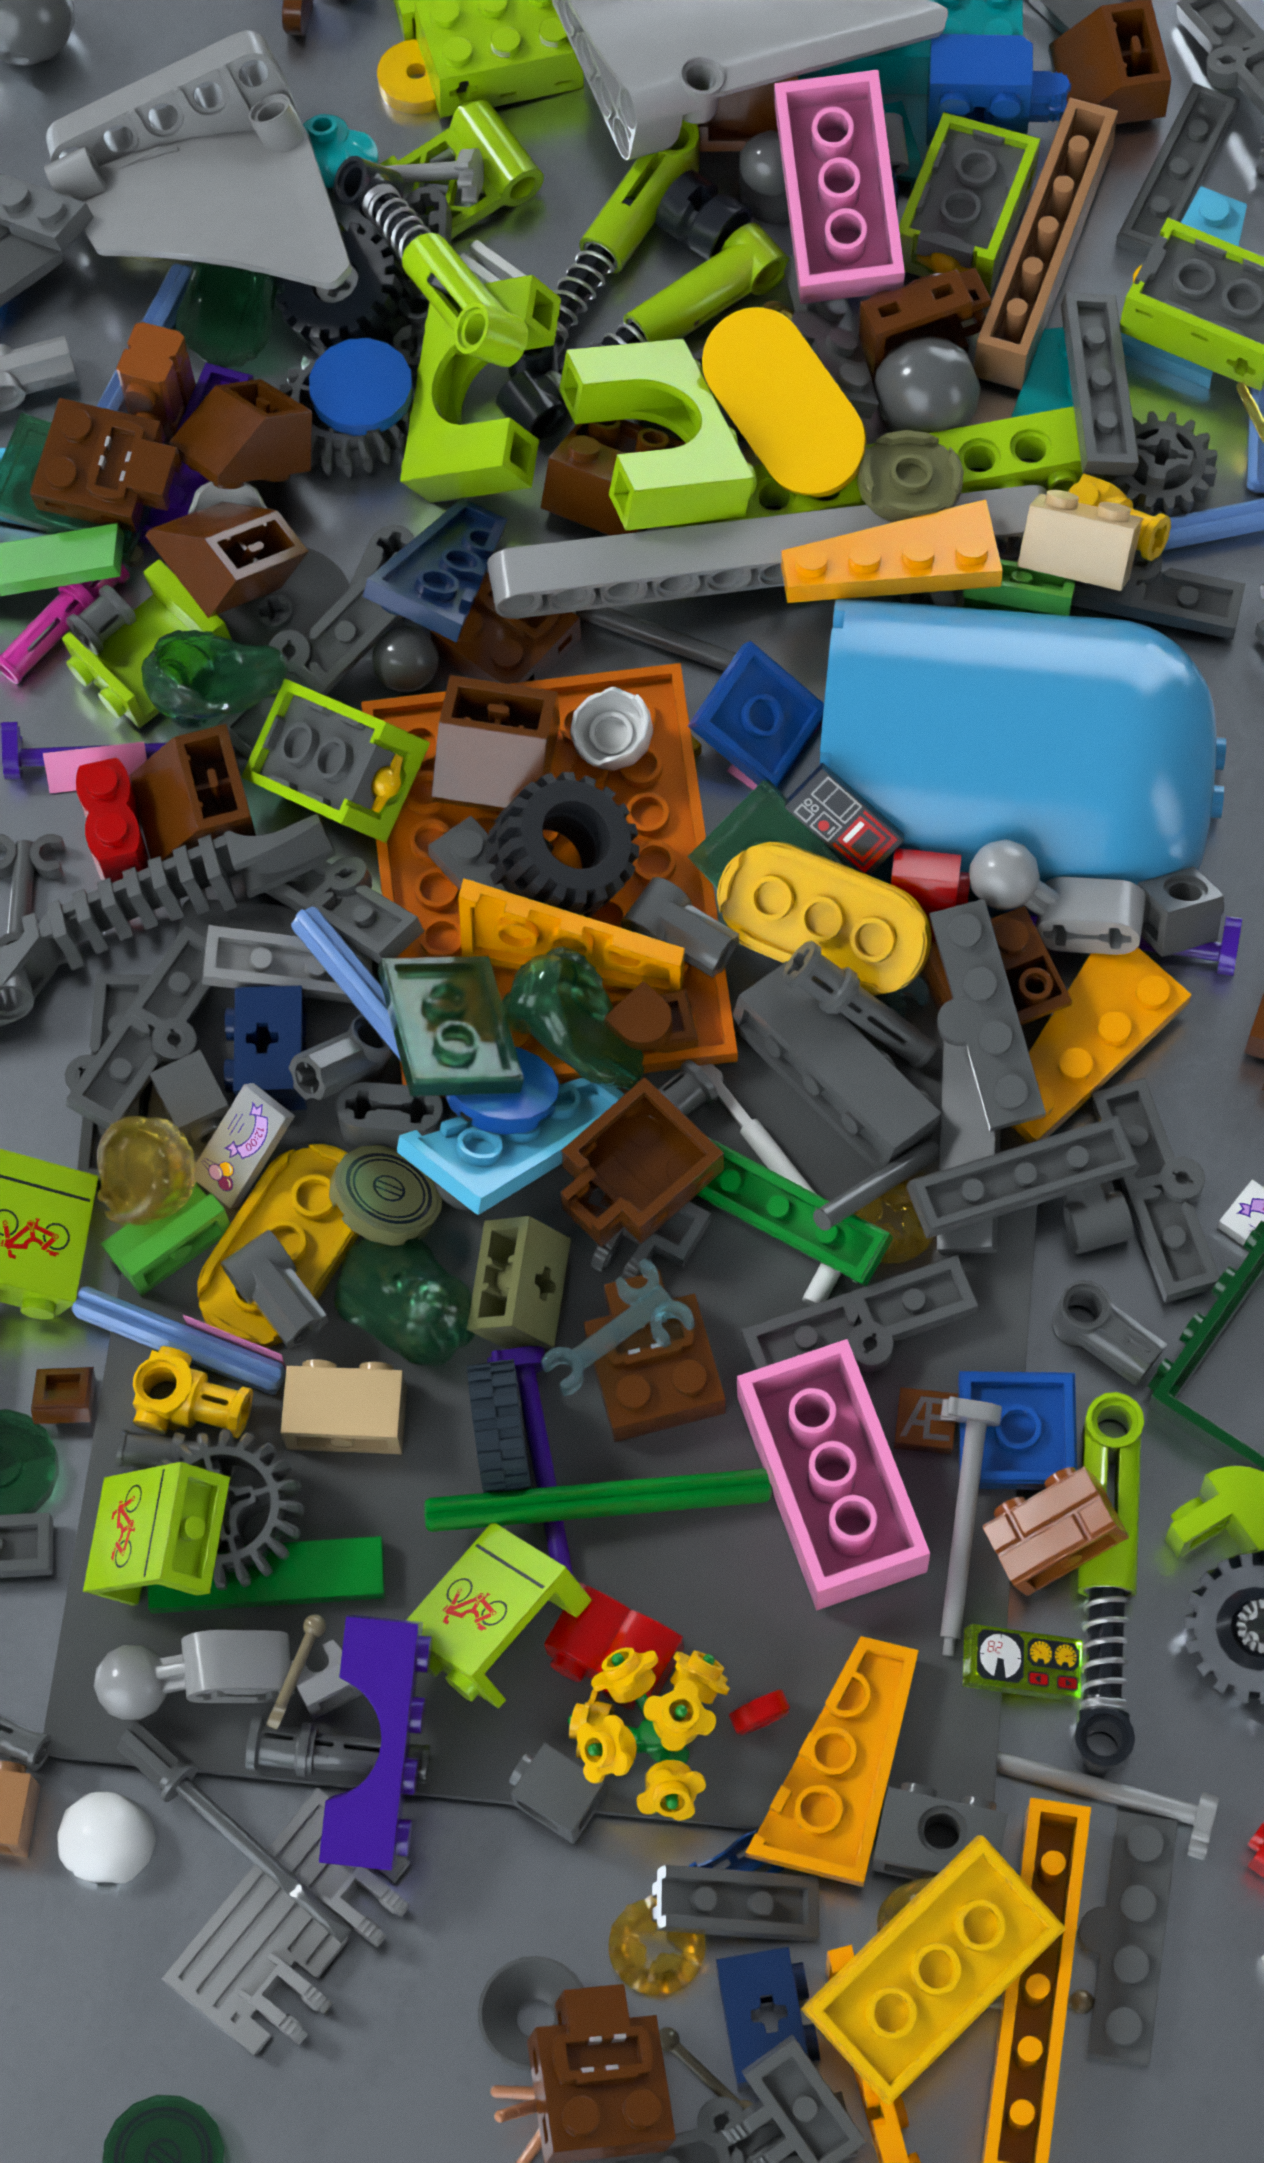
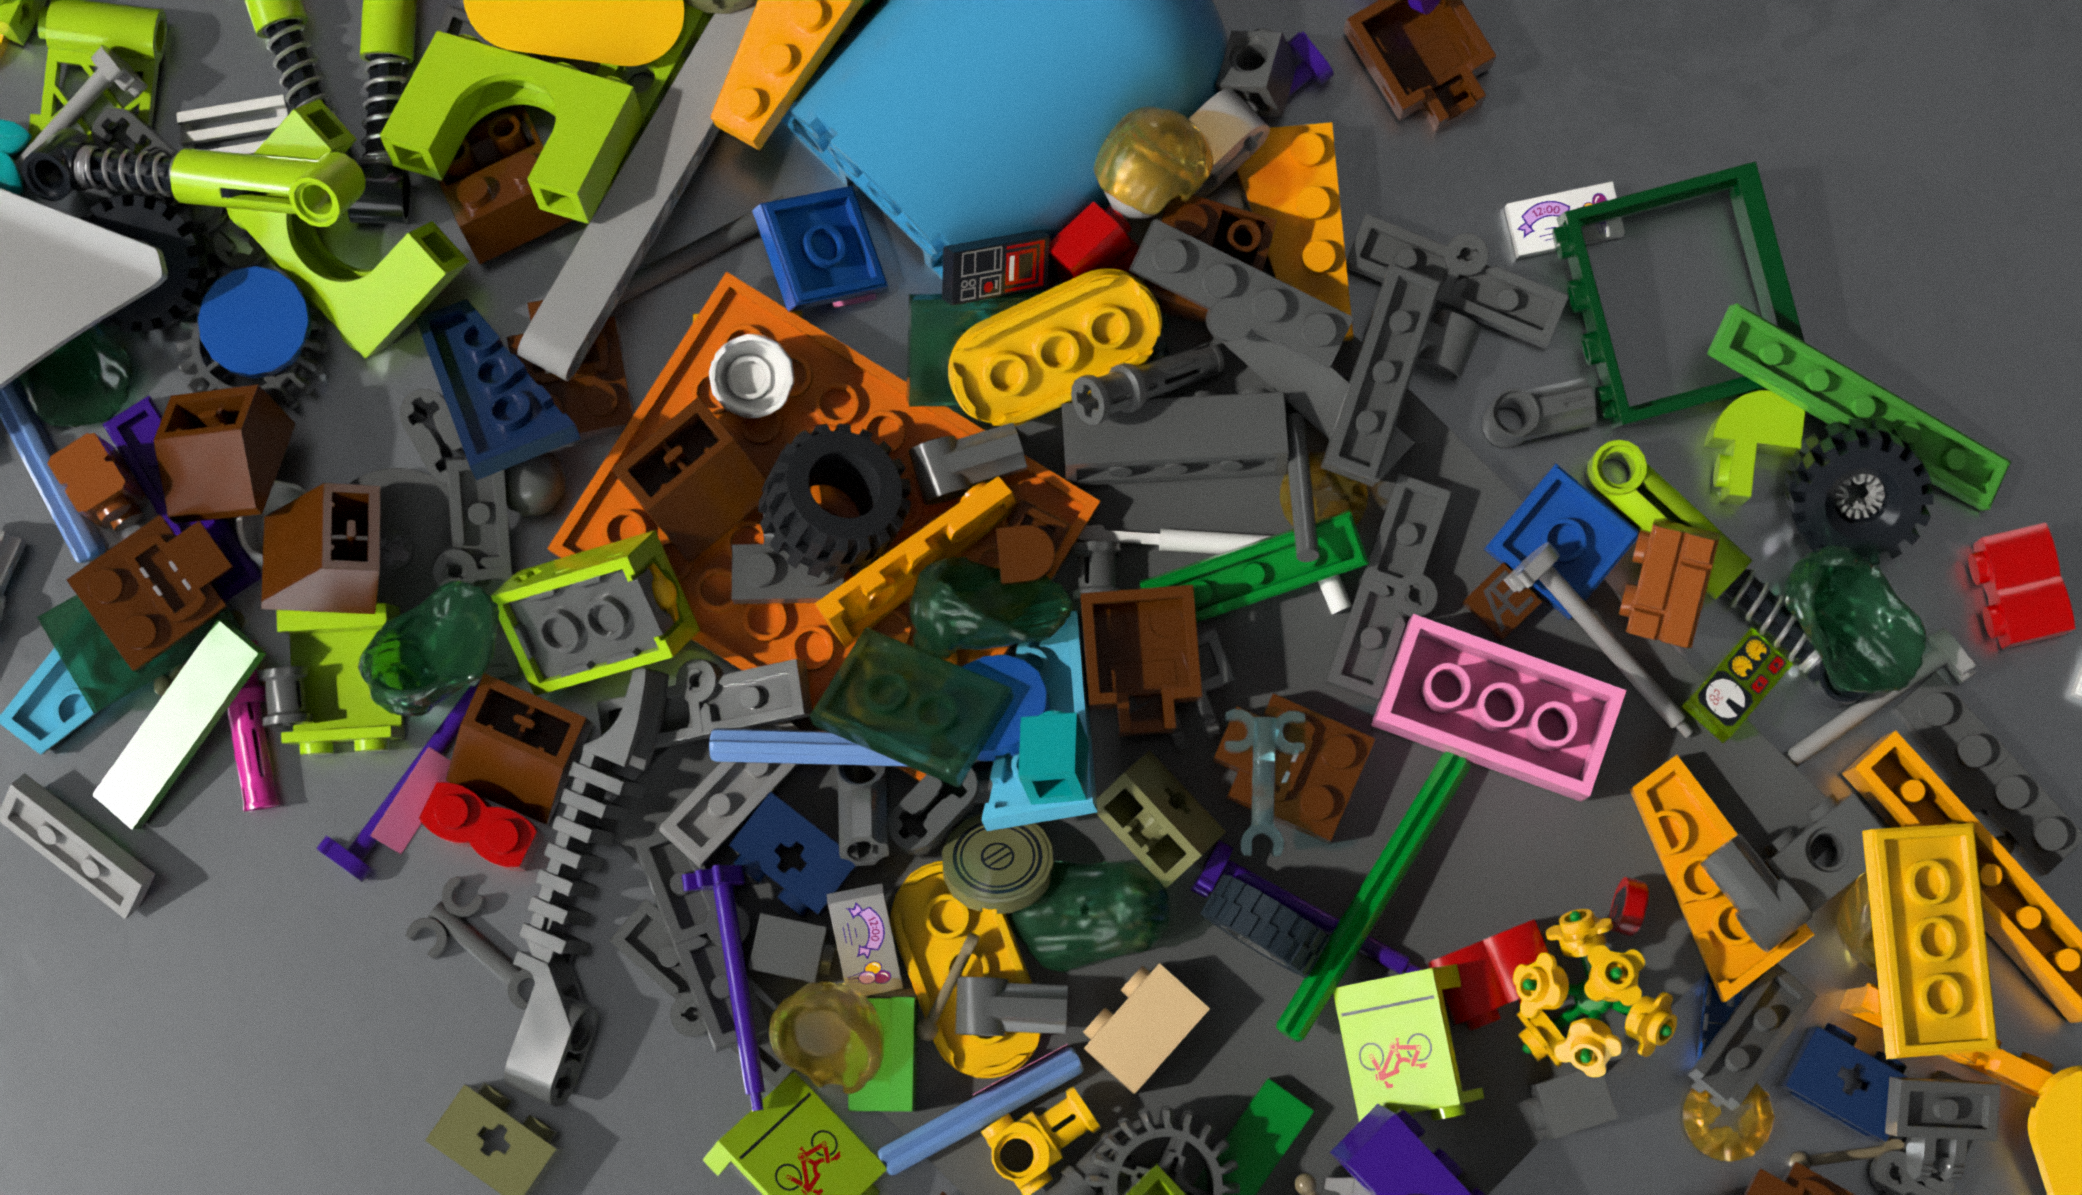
camera: 55 degrees left, 15 degrees up
none -> dark purple piece [681,865,765,1111]
none -> dark tan hinge [916,931,980,1041]
none -> teal brick [1018,710,1089,805]
none -> clear yellow piece [1093,106,1213,215]
none -> dark grey piece [1700,833,1812,953]
none -> clear green hair [1784,545,1926,694]

